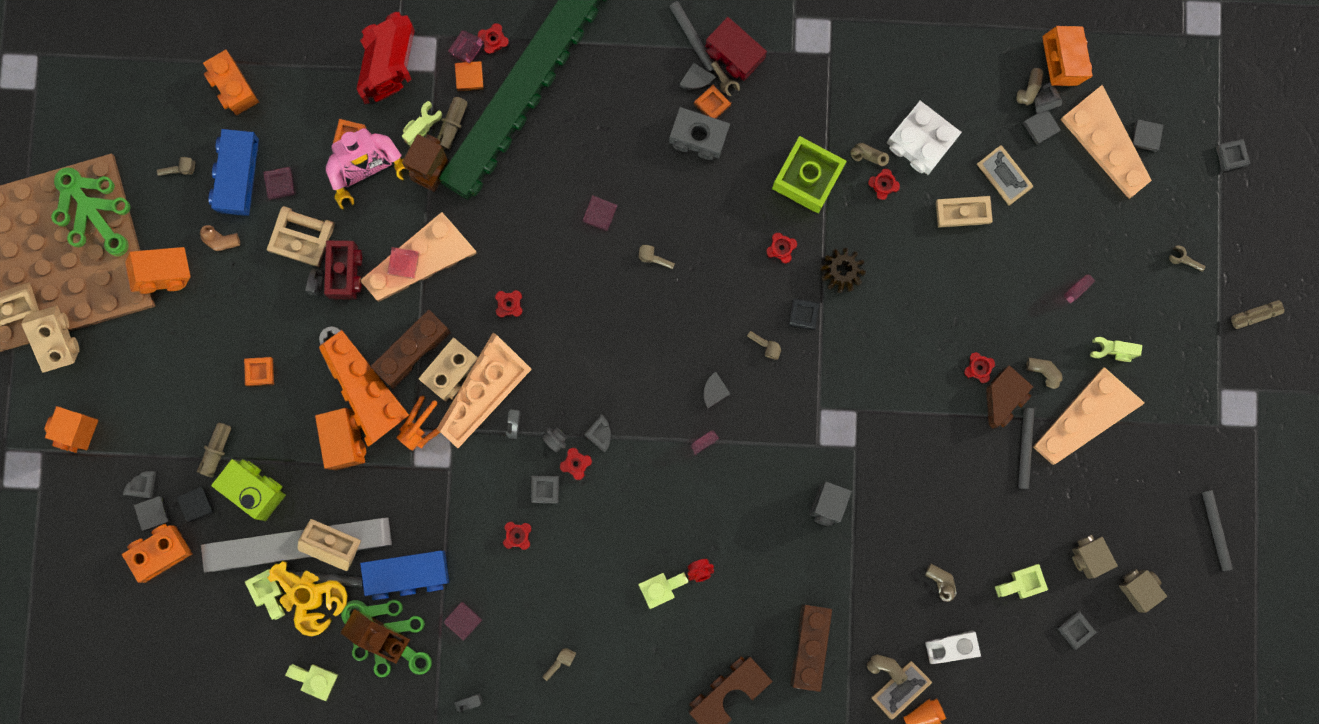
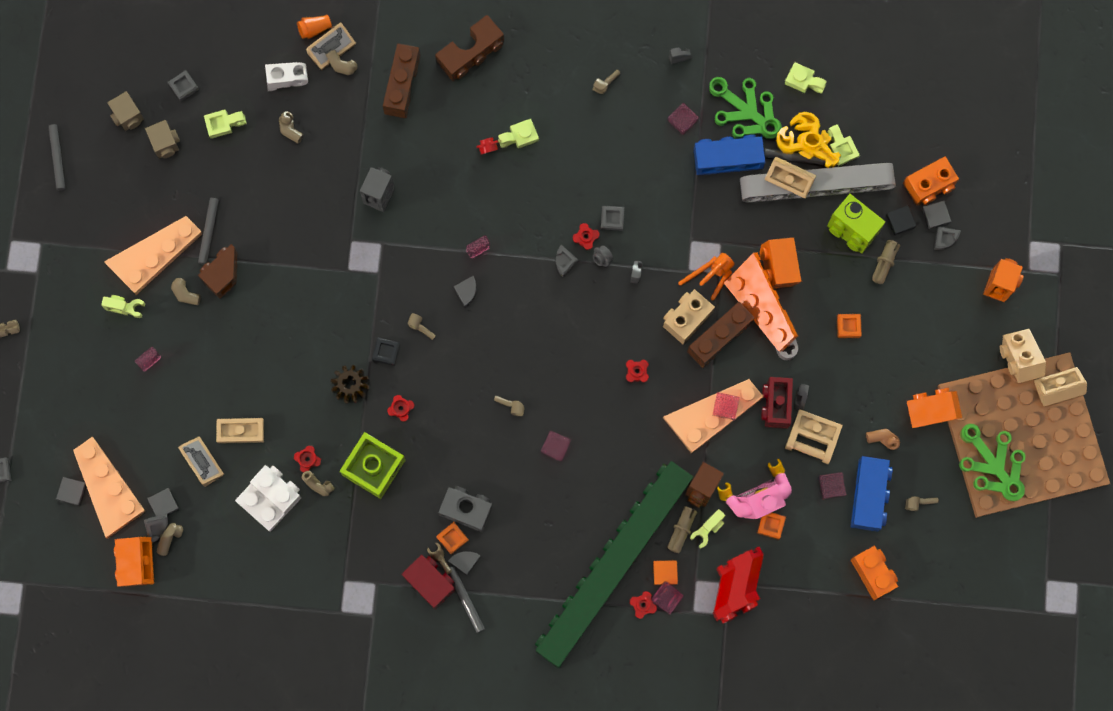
camera: 170 degrees left, 5 degrees down
reddish brown slope [341,609,410,664] -> none
light nougat wing [437,333,532,448] -> none
red plate [503,522,531,550] -> none
red plate [964,352,995,383] -> none
dark tan hand [1169,245,1205,272] -> none

